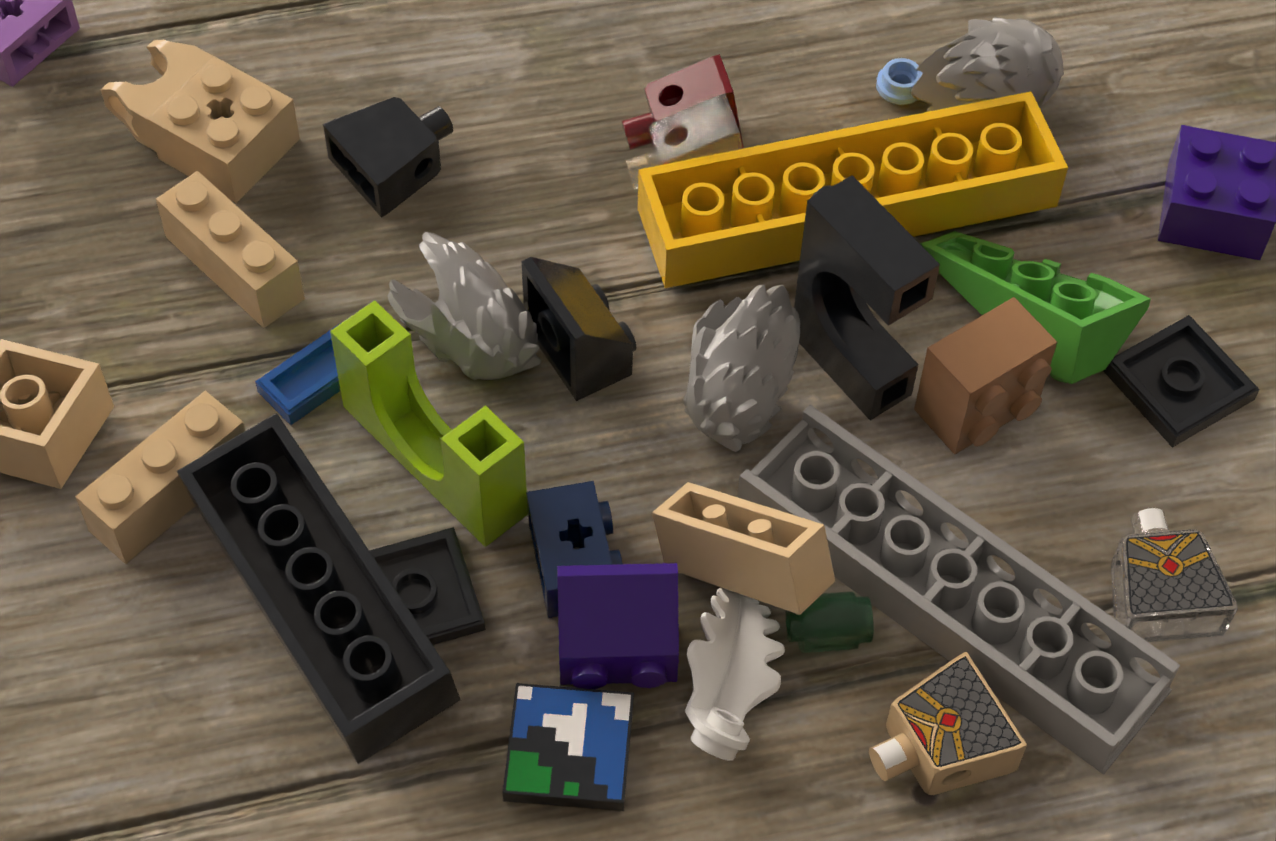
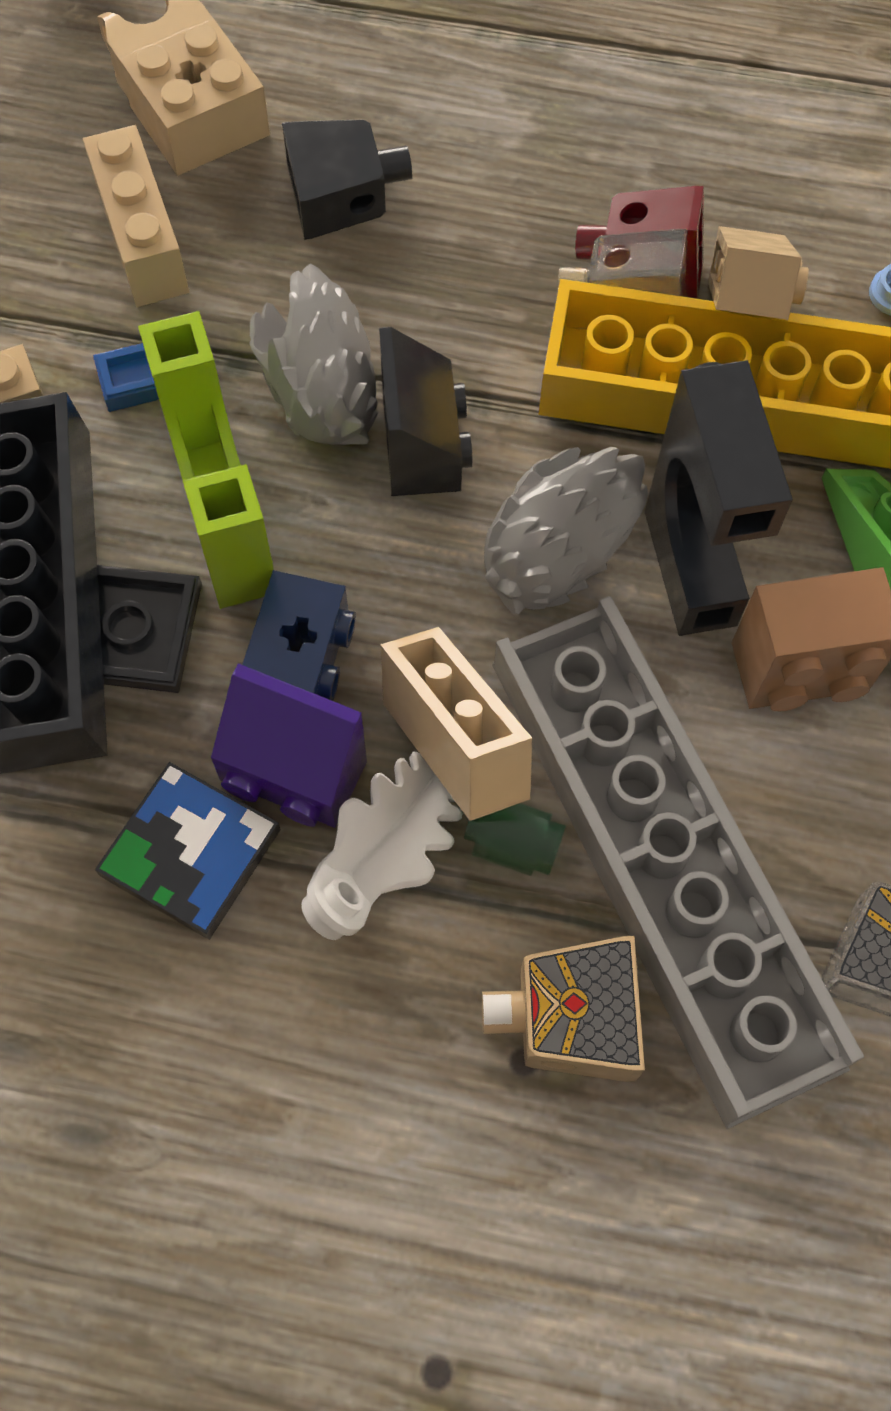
camera: 25 degrees right, 10 degrees up
none -> tan brick [708,226,809,320]

